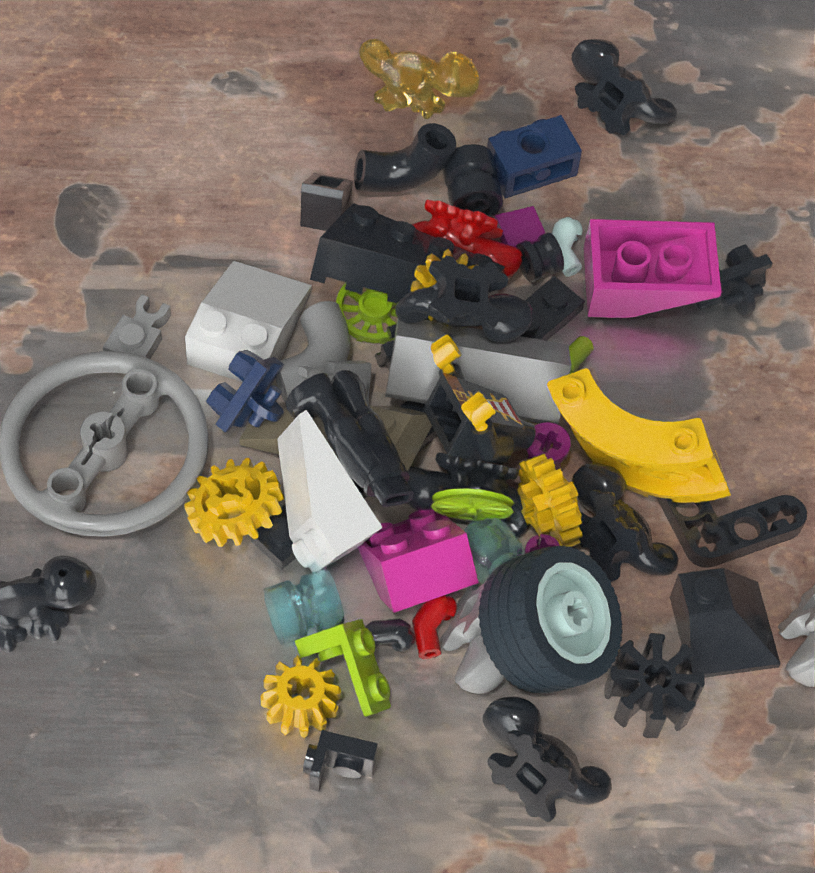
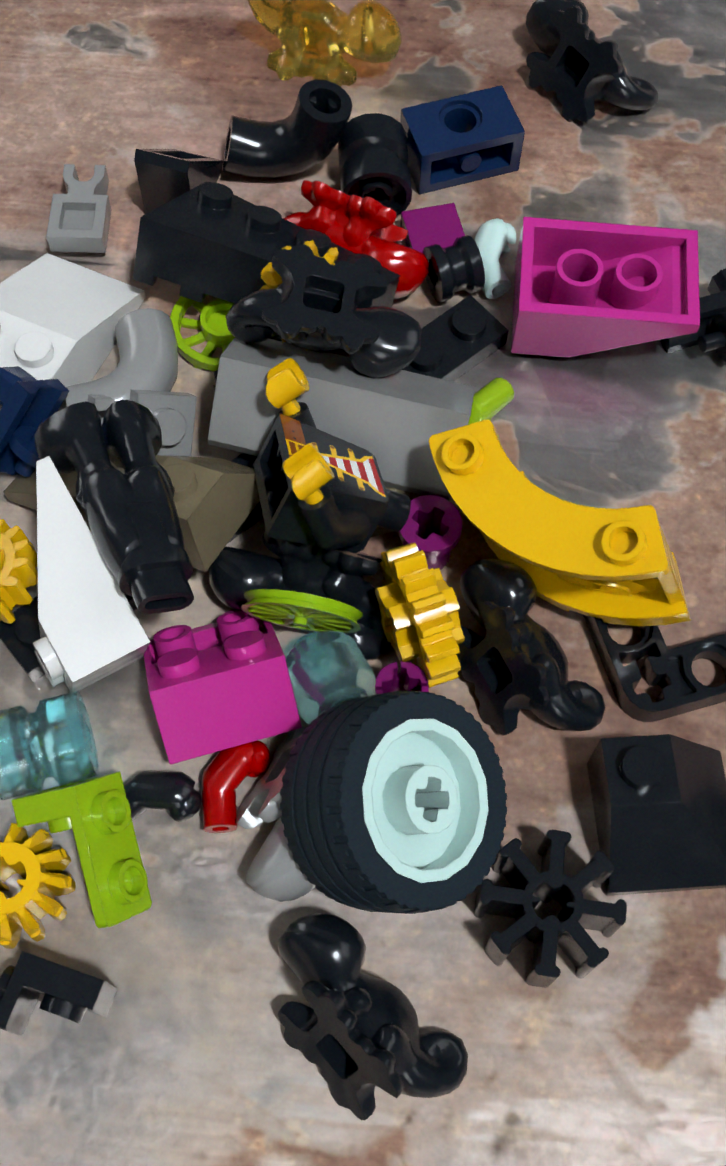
camera: 10 degrees right, 5 degrees up
none -> light grey plate [46,164,112,253]

